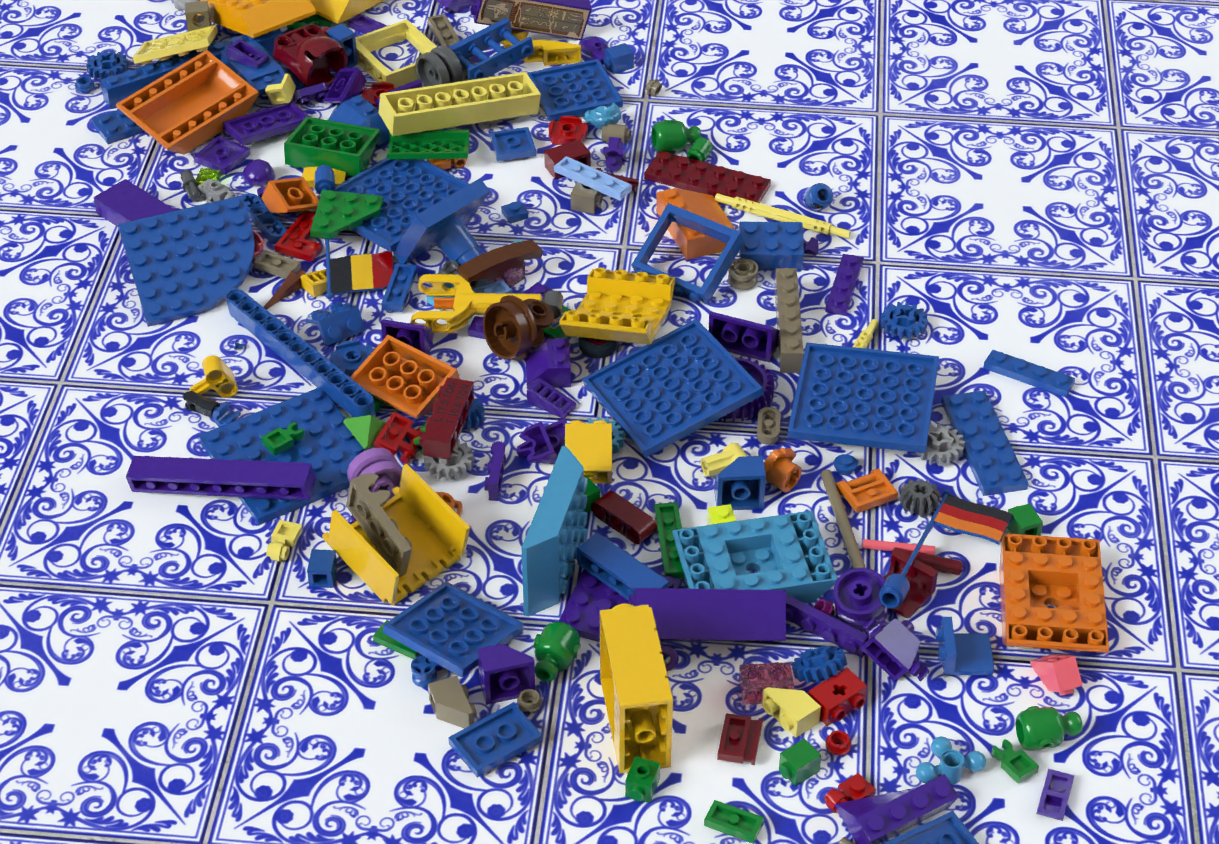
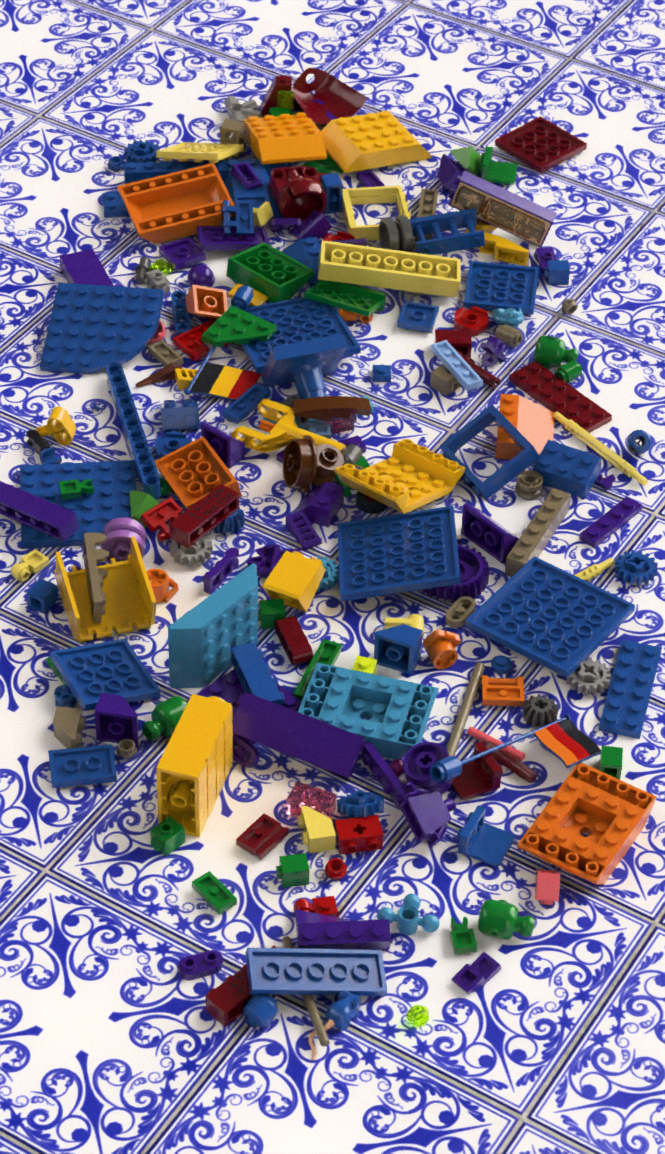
camera: 25 degrees right, 0 degrees up
none -> blue plate [221,200,254,235]

